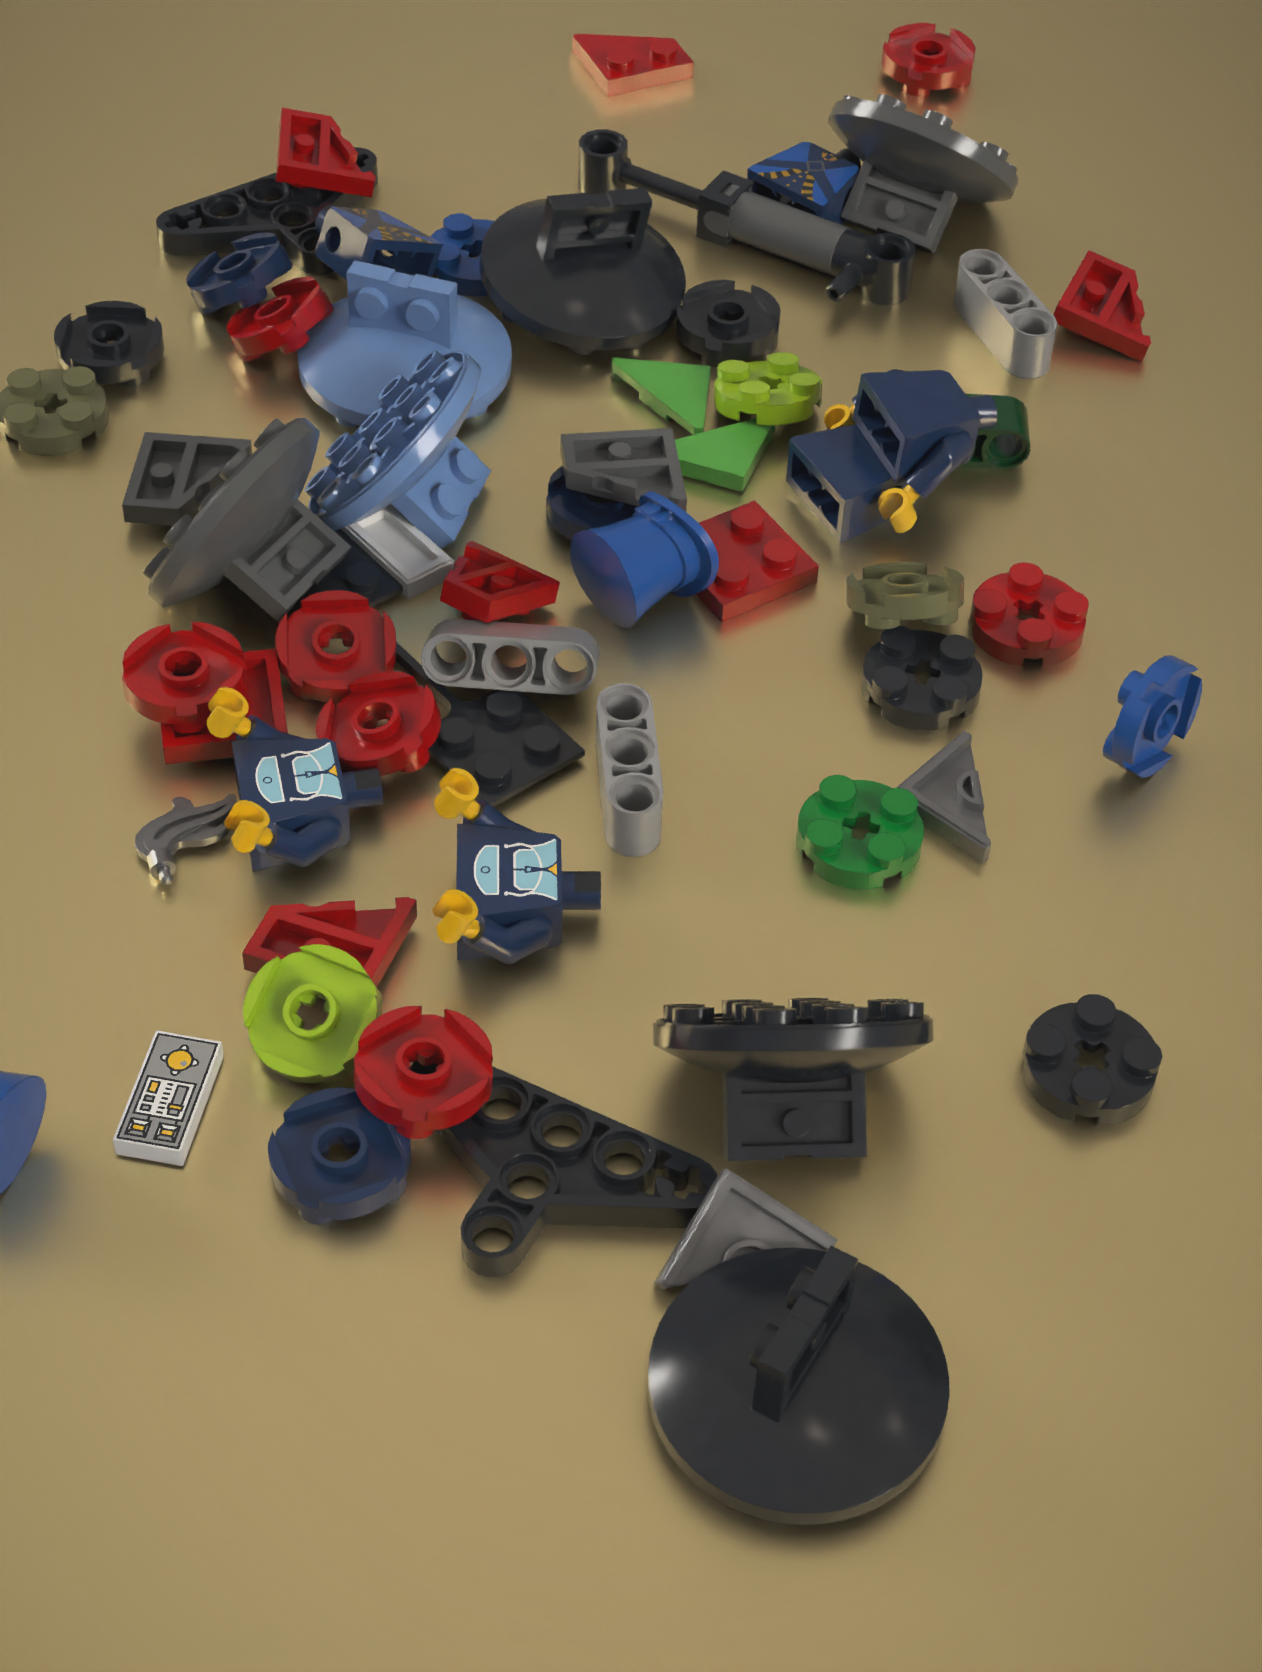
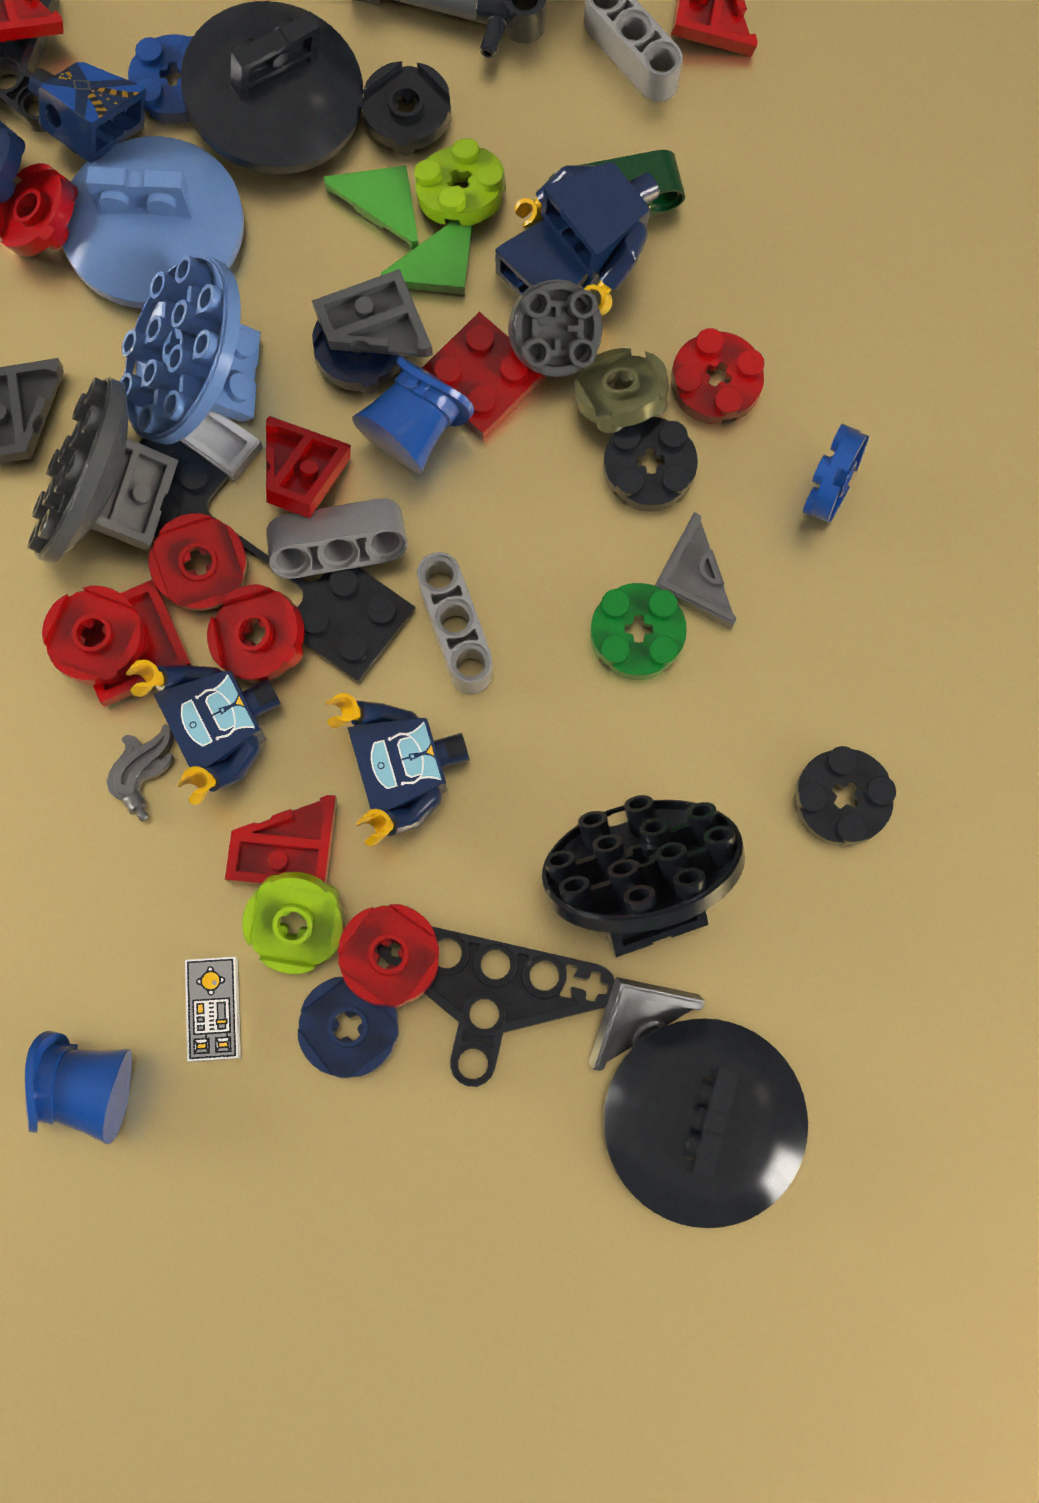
camera: 15 degrees left, 30 degrees up
none -> dark grey tile [508,279,603,377]

